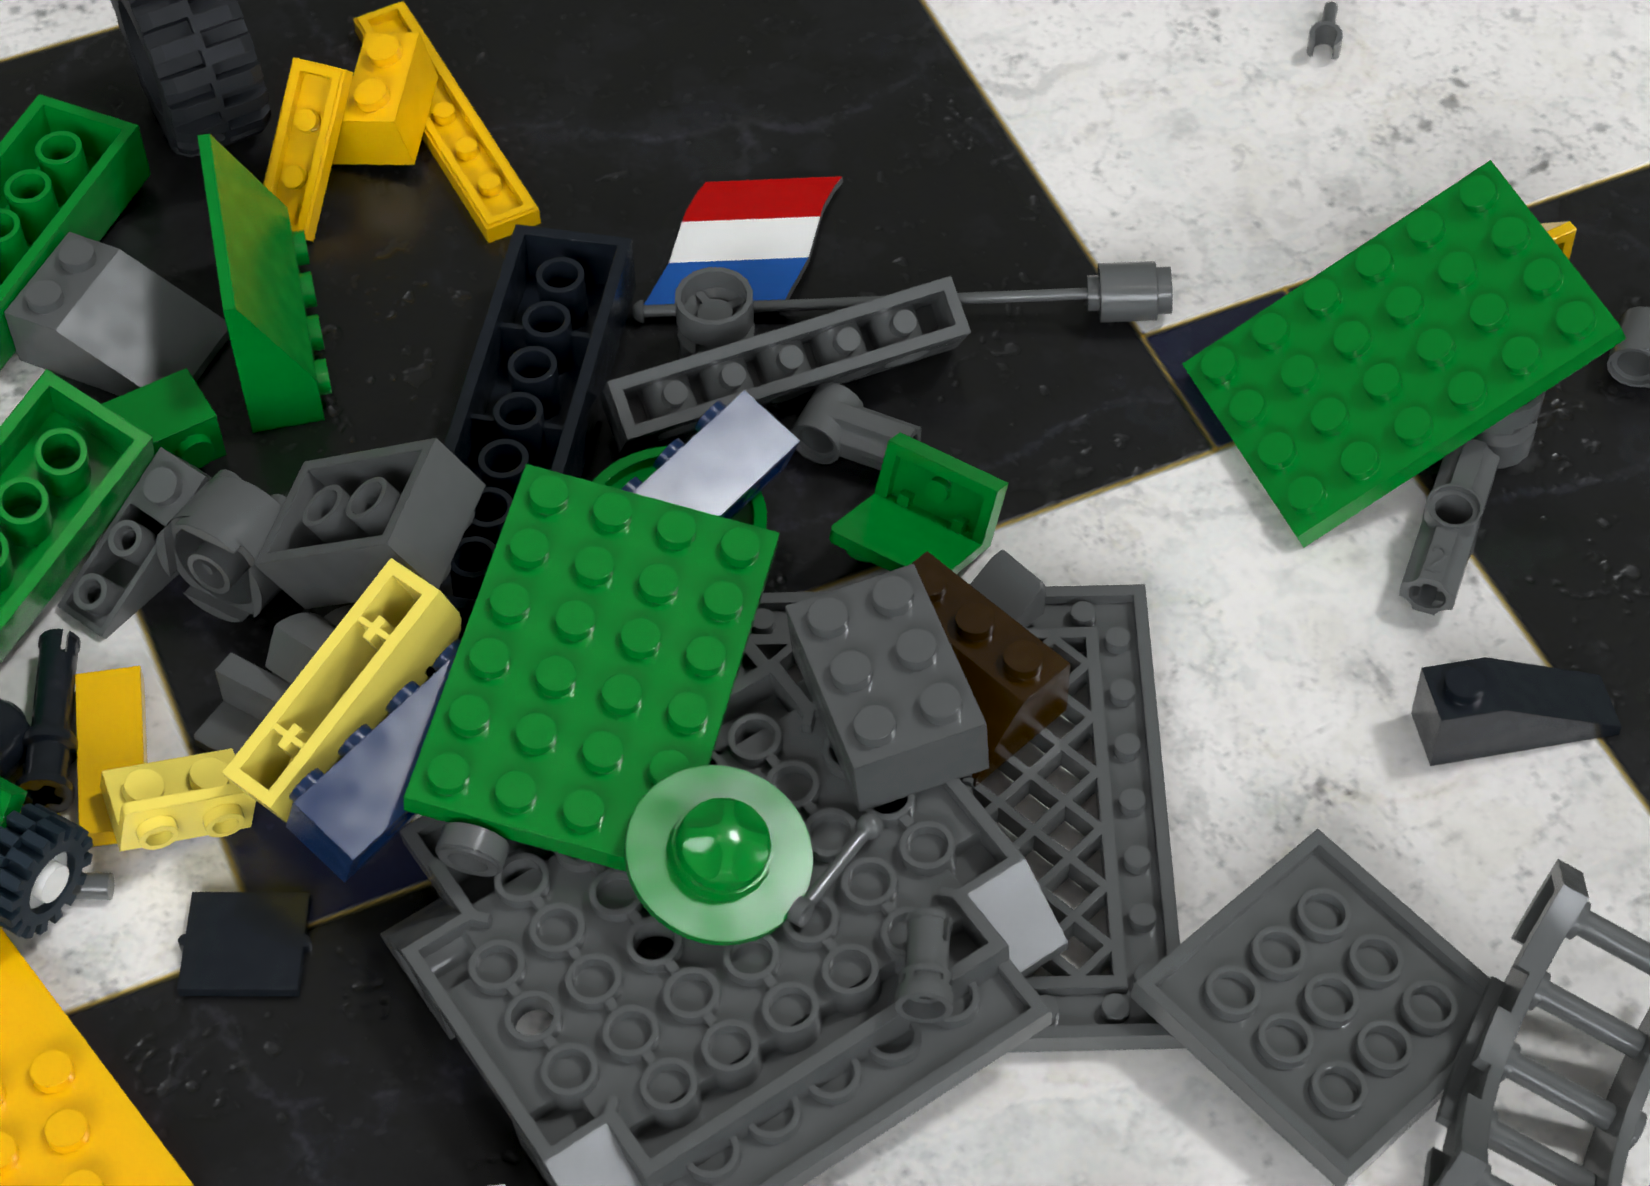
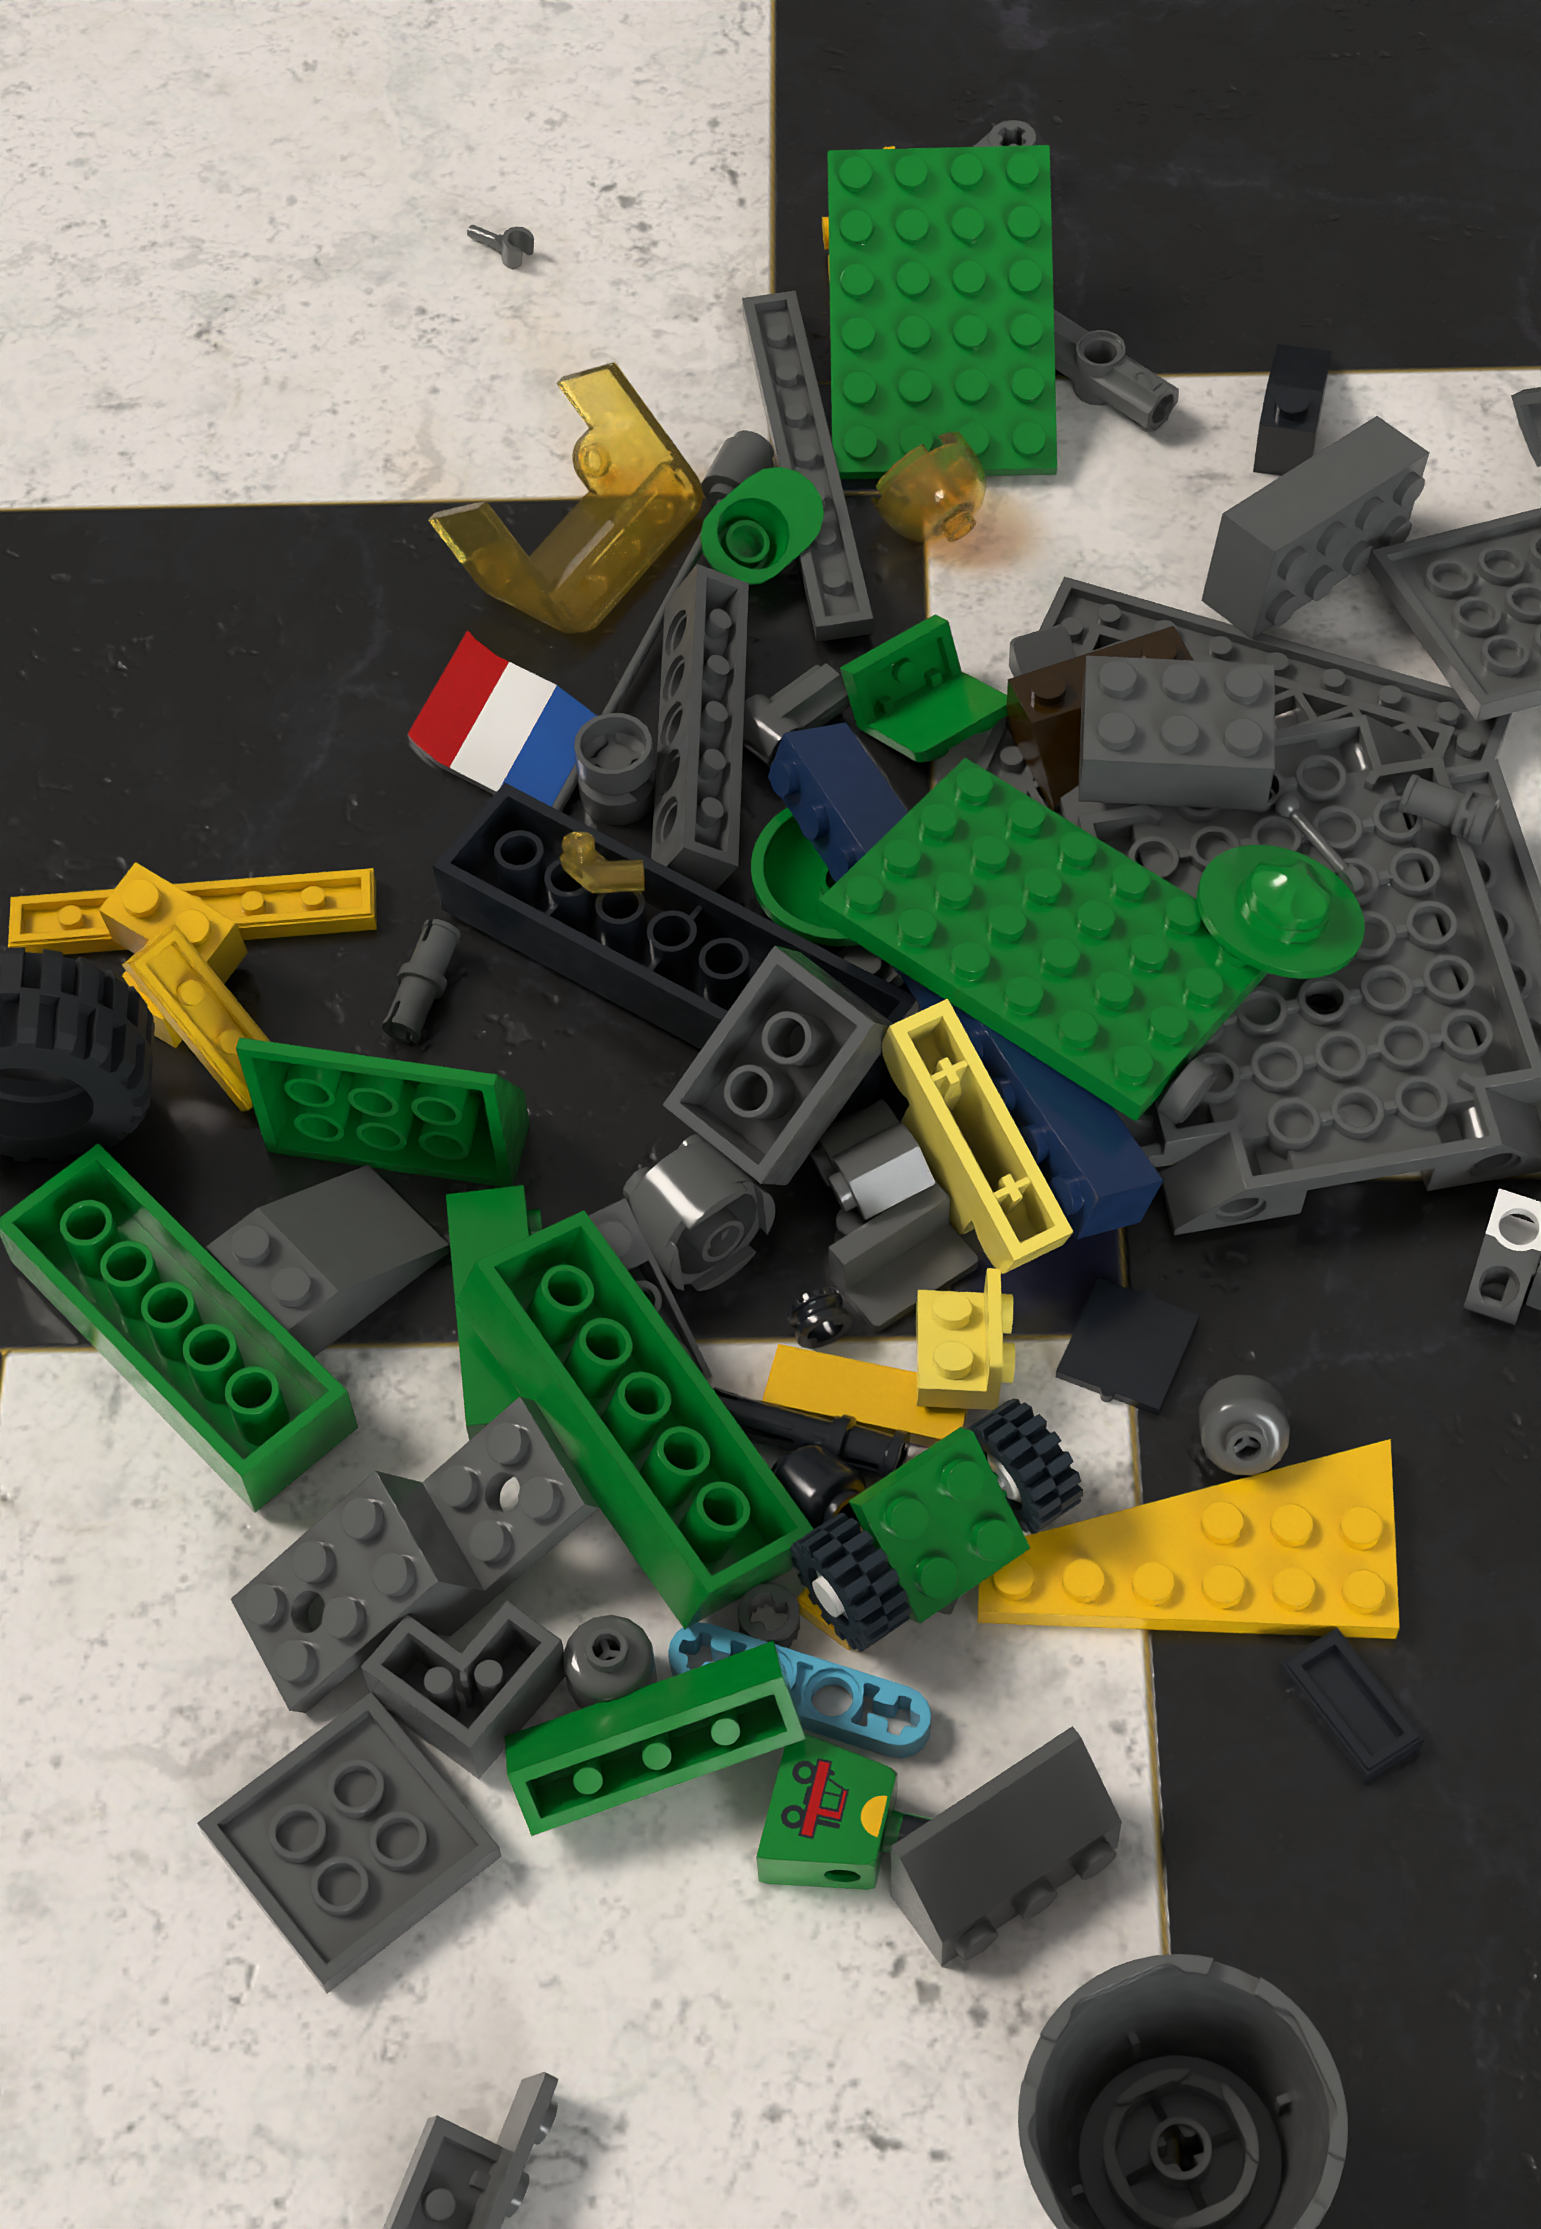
camera: 65 degrees left, 5 degrees up
none -> dark grey pin [381,919,461,1044]
none -> clear yellow windscreen [428,362,703,634]
none -> clear yellow arm [560,832,645,893]
none -> green piece [700,467,824,585]
none -> dark grey plate [742,290,874,642]
none -> black bush [786,1287,852,1349]
none -> clear yellow cylinder [871,432,987,543]
none -> dark grey head [1199,1375,1290,1476]
none -> dark grey brick [1201,416,1430,639]

